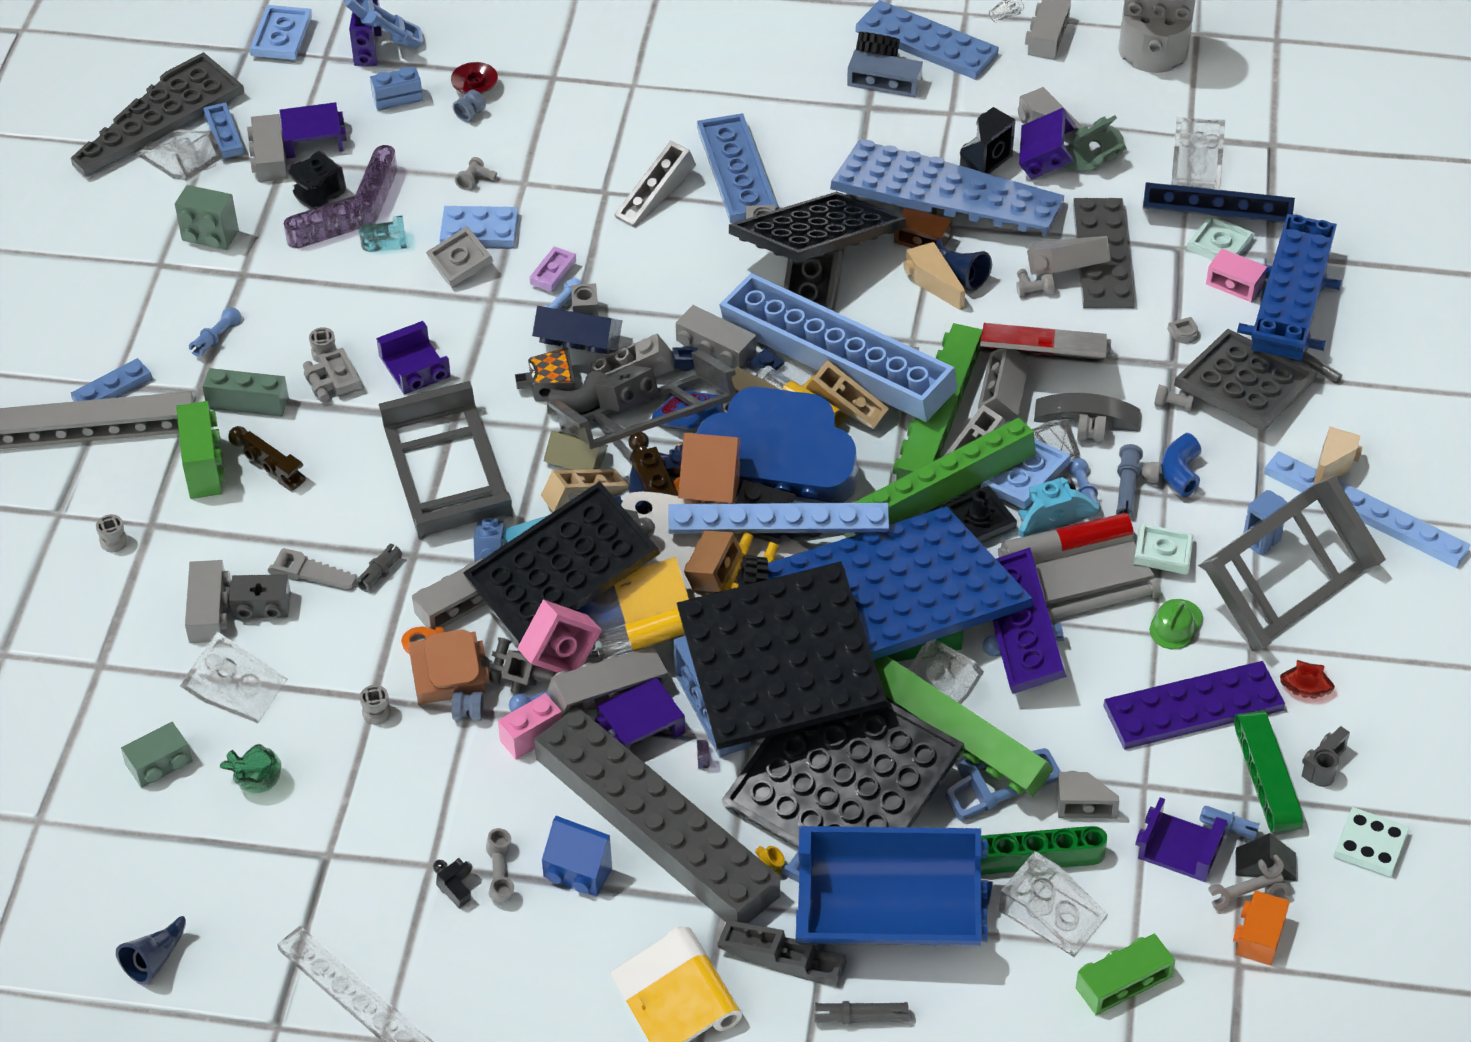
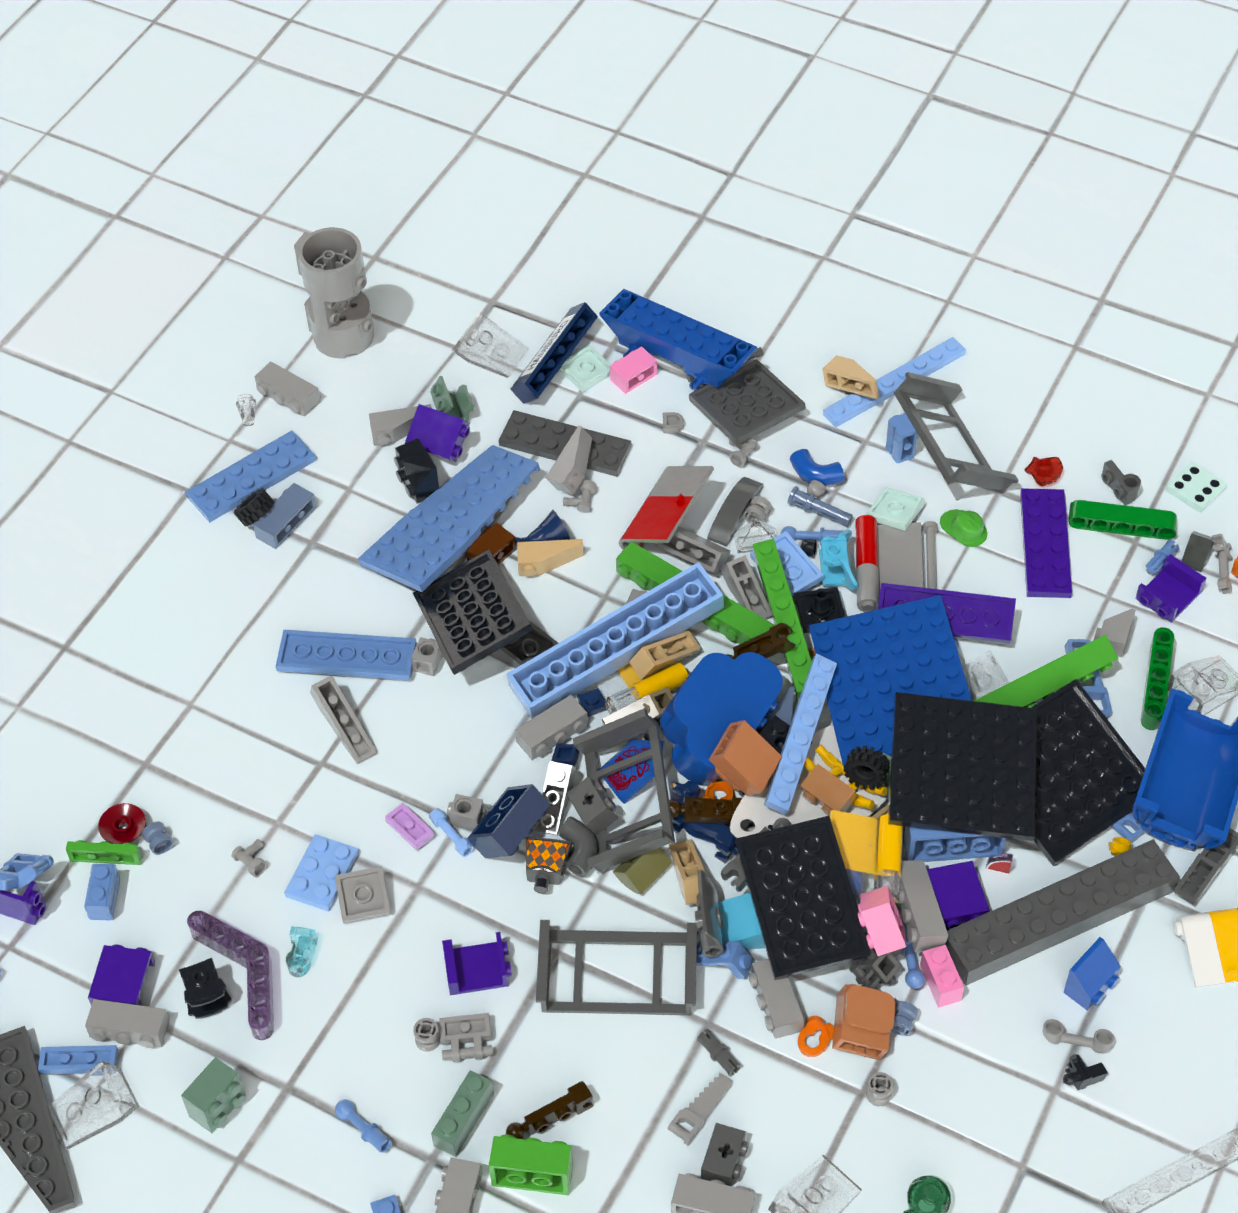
camera: 70 degrees left, 5 degrees up
none -> bright green plate [66,840,142,865]
none -> dark grey panel [695,870,724,958]
none -> dark brown plate [726,623,796,660]

